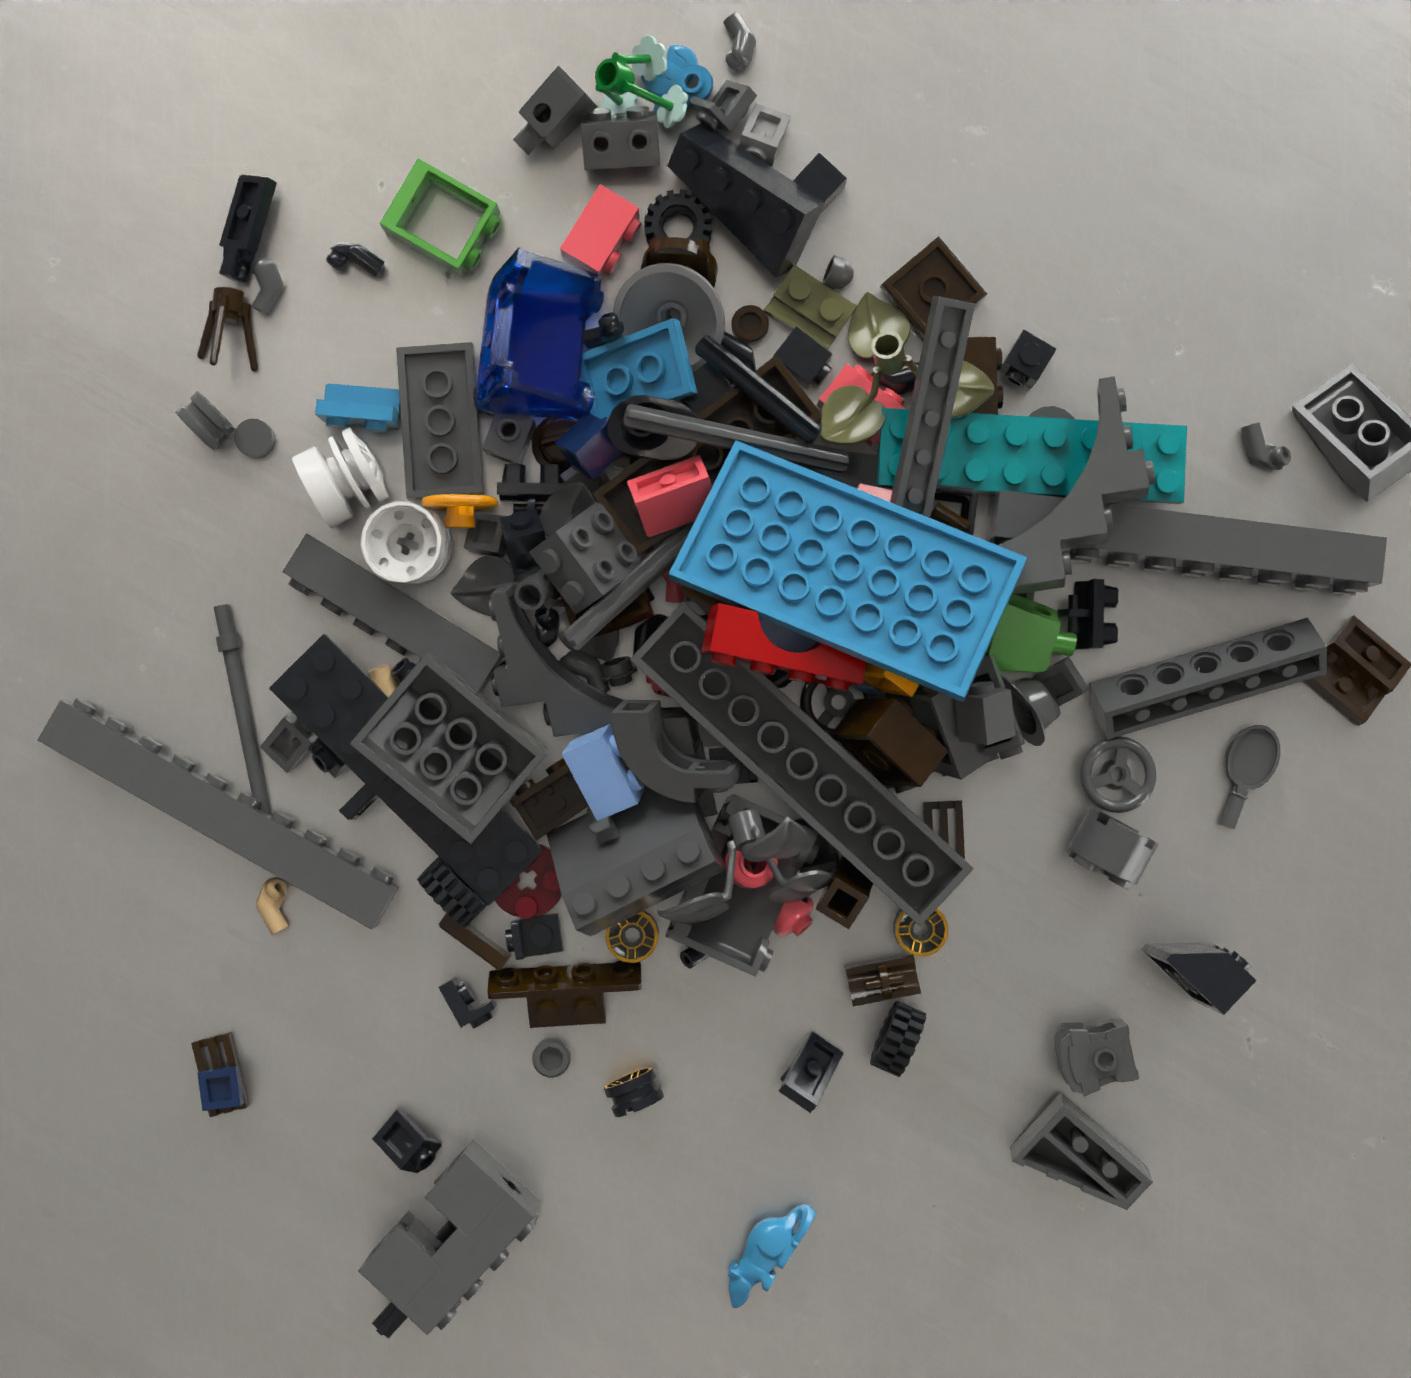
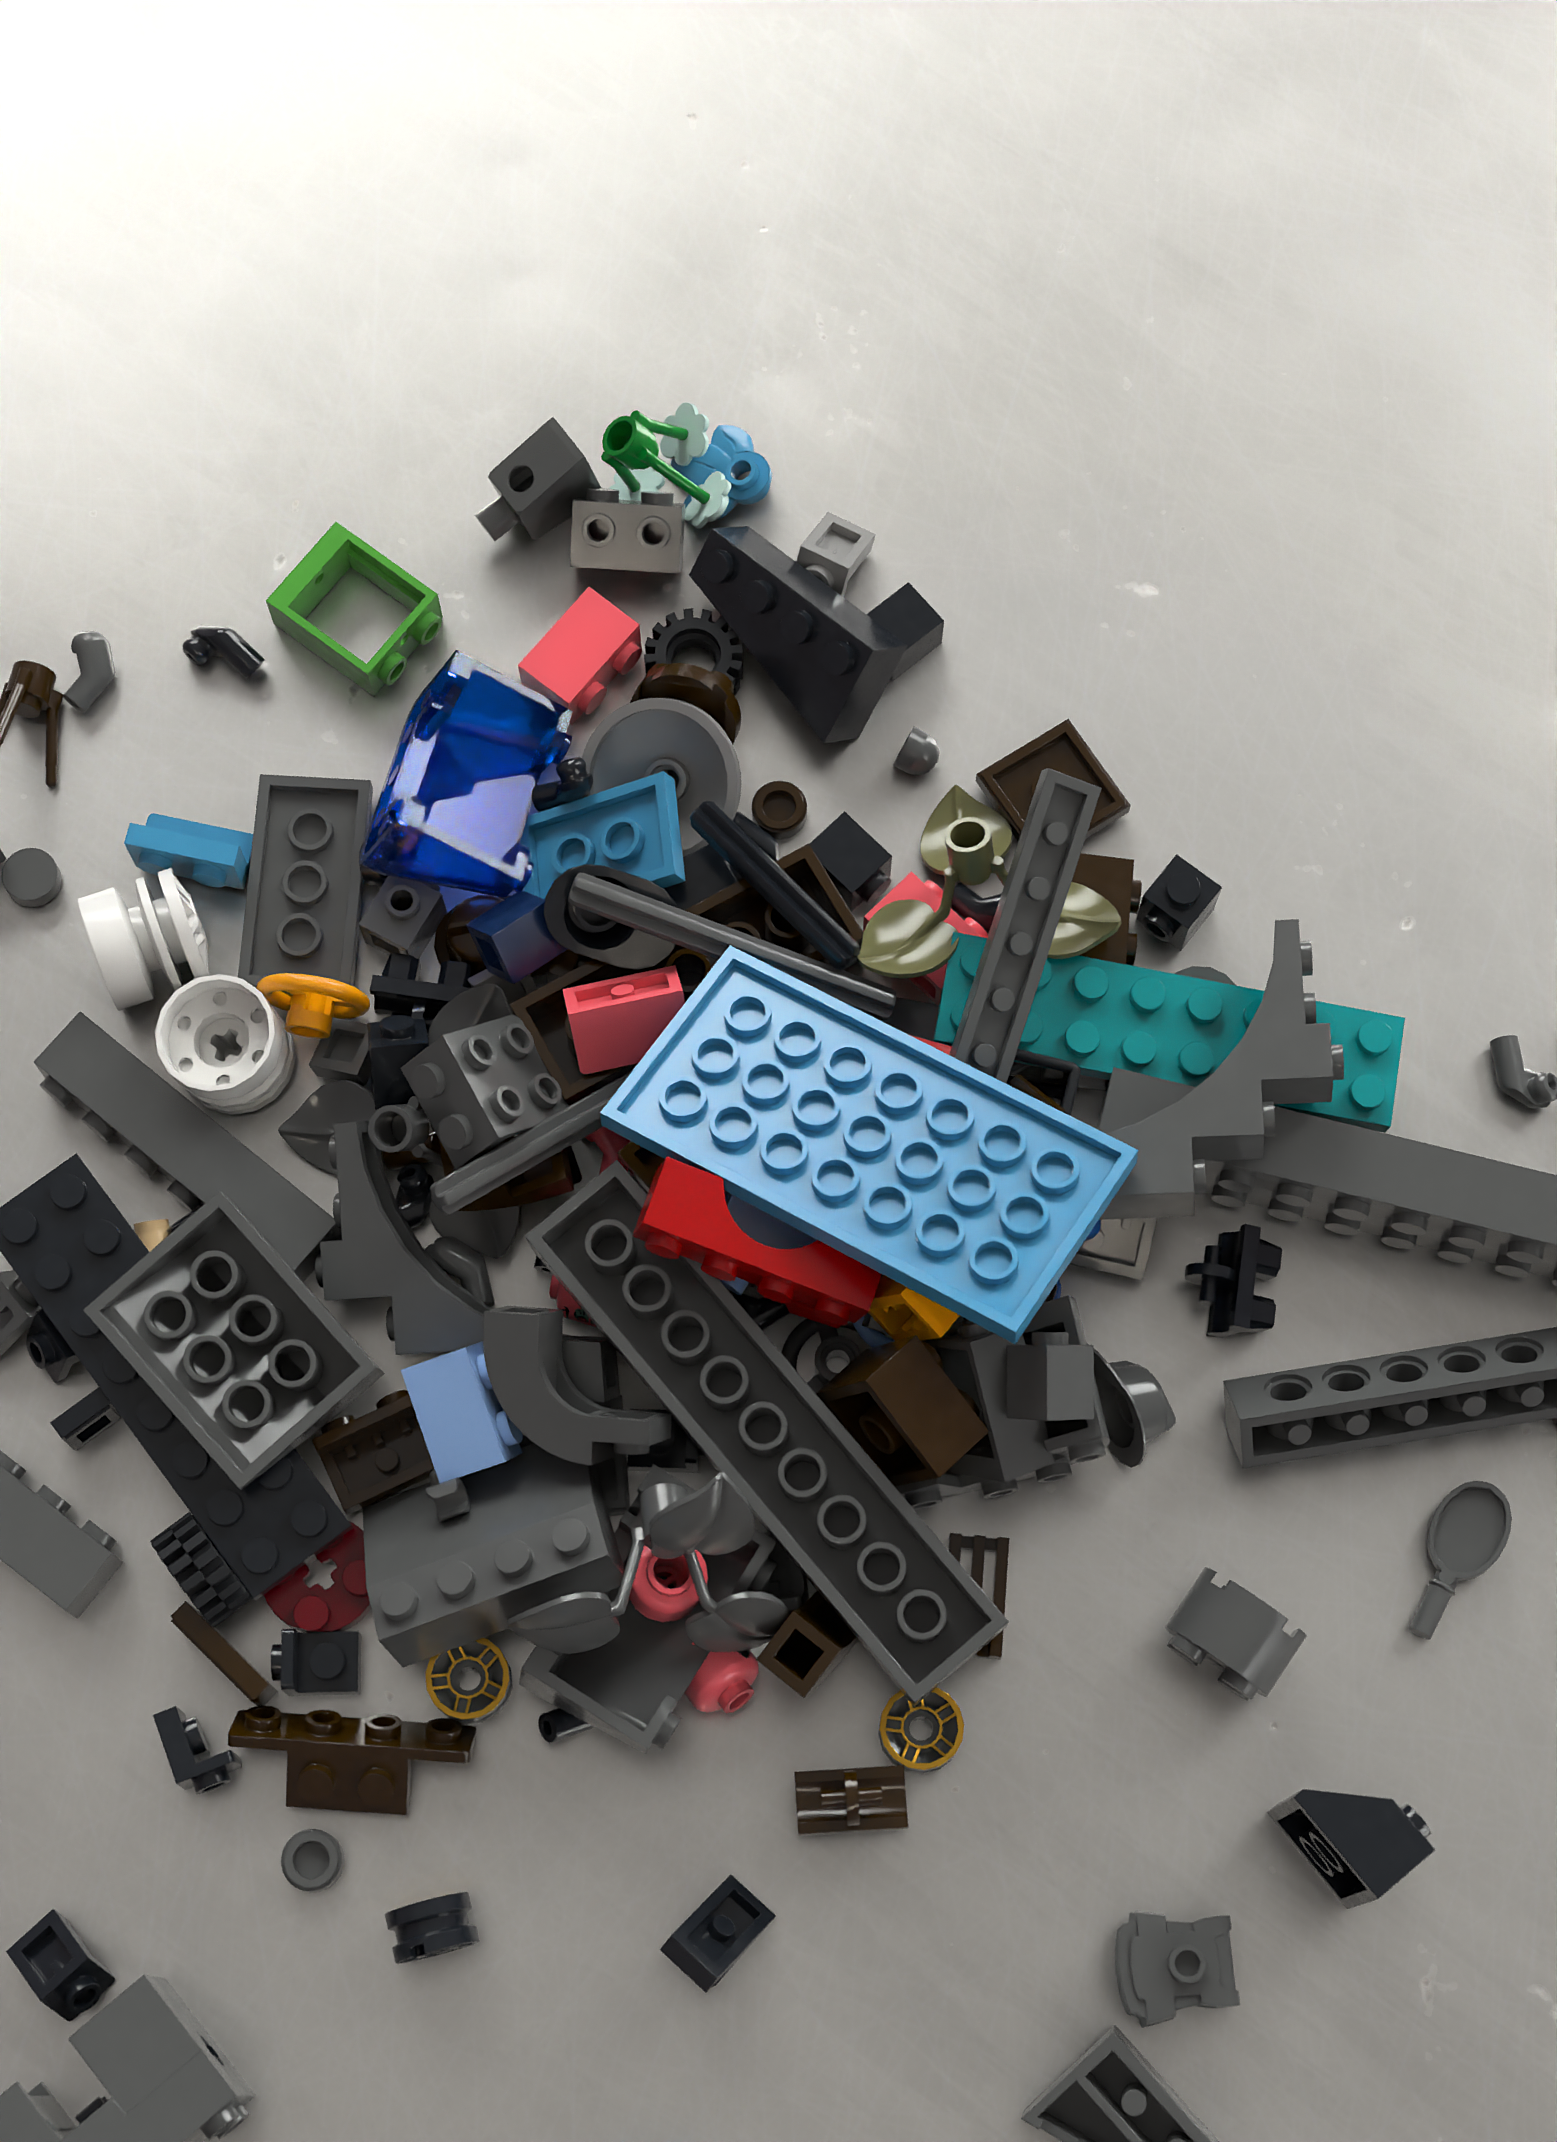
camera: 10 degrees right, 15 degrees down
black hinge [219,174,277,283] -> none
dark grey plate [601,656,637,687] -> none
dark grey bracket [689,79,757,132] -> none
dark grey arm [723,12,756,70] -> none
olive plate [764,264,857,350] -> none
black tyre [870,1001,926,1077] -> none
bright green torso [984,594,1077,672] -> none
dark grey plate [1033,656,1089,707] -> none
dark grey piece [1080,736,1156,813] -> none

